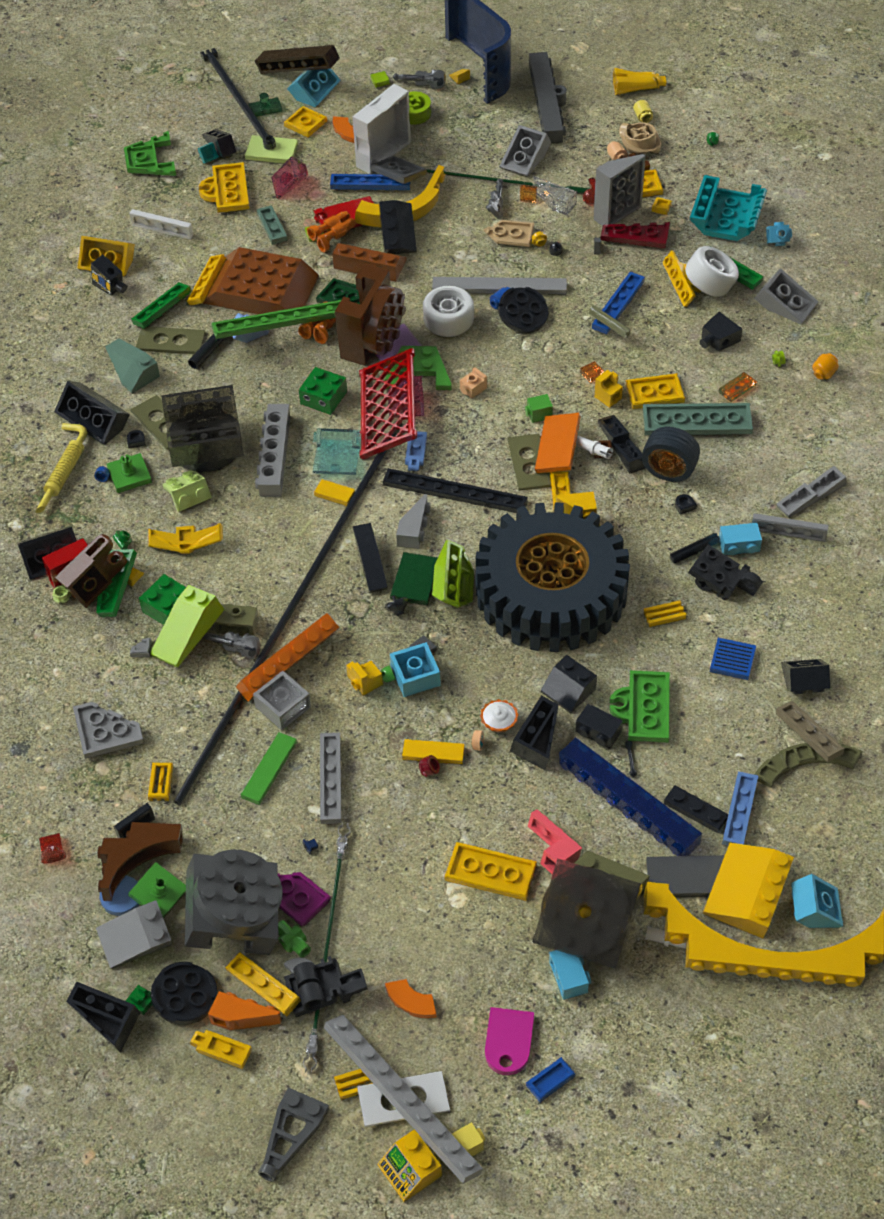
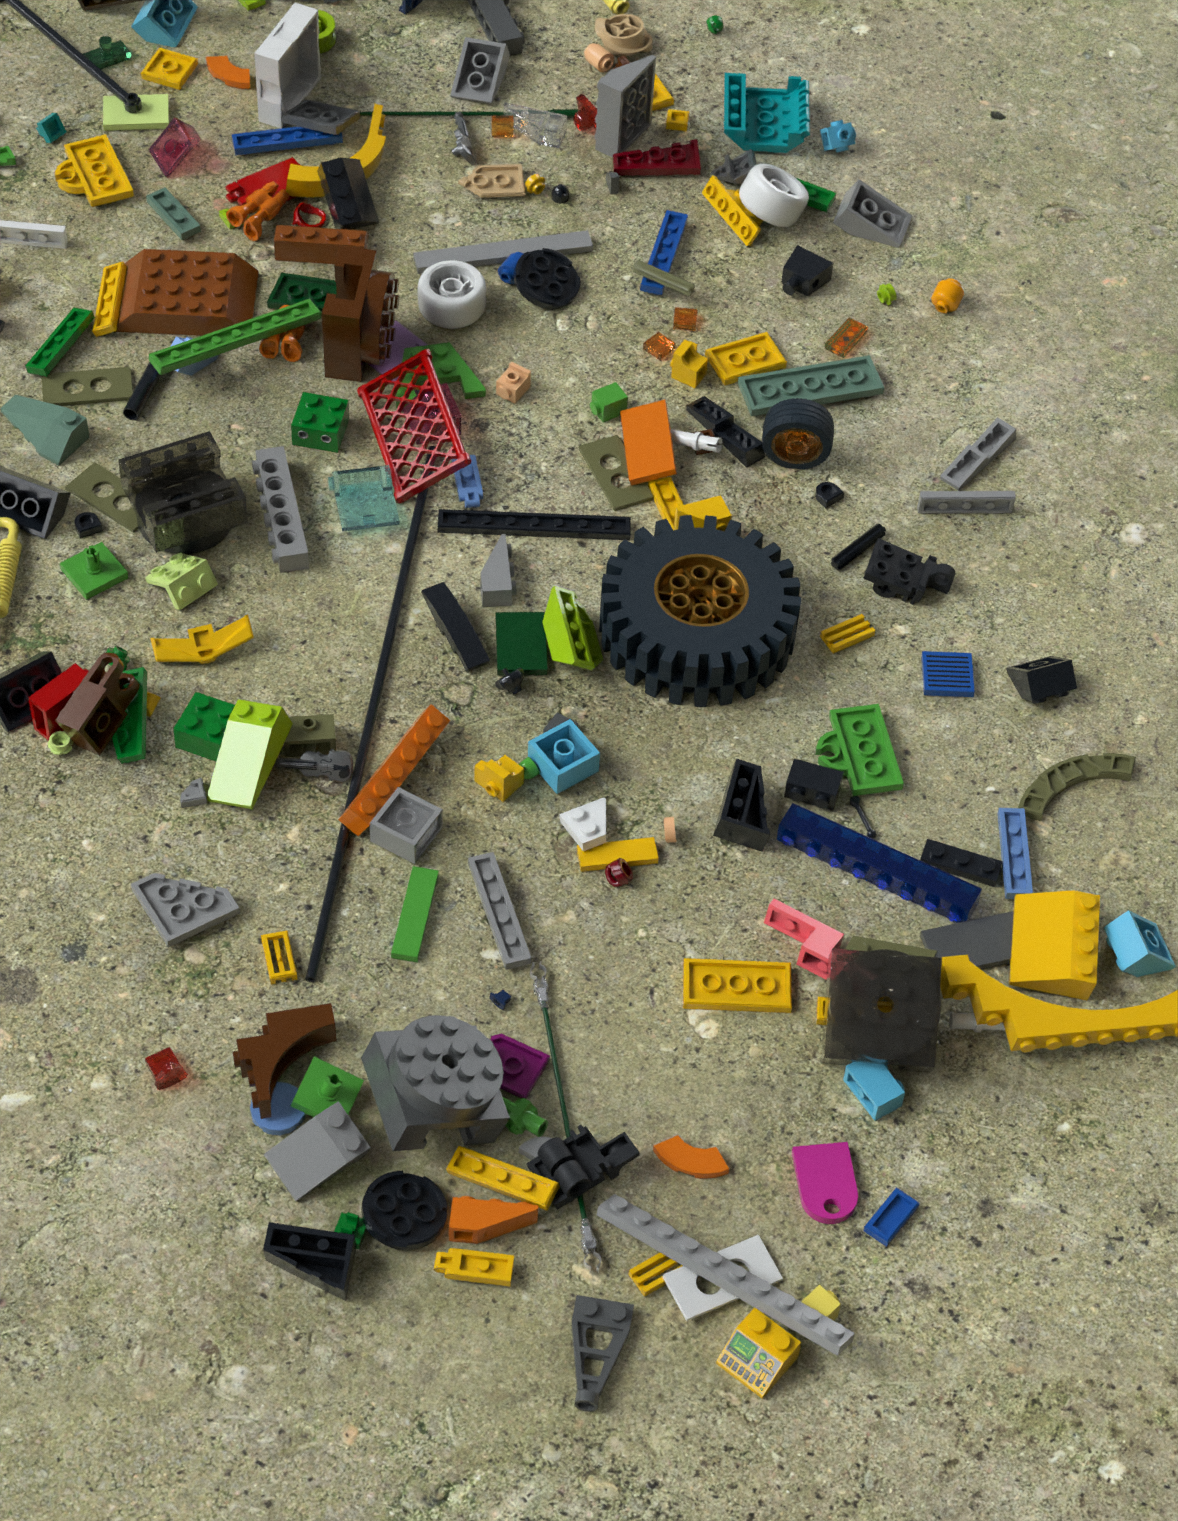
camera: 20 degrees left, 0 degrees up
blue hinge [94,466,110,482] -> none
black tile [113,803,155,838] -> none
black slope [202,129,237,159] -> none
yellow tile [314,479,355,506] -> none
white piece [480,699,519,733] -> none
black slope [541,654,597,713] -> none
medium azure brick [719,523,762,555] -> none
dark tan plate [776,701,844,762] -> none
none -> red piece [292,202,326,228]
none -> white wing [559,797,607,851]
none -> clear orange tile [673,307,698,331]
none -> flat silver slope [711,149,757,184]

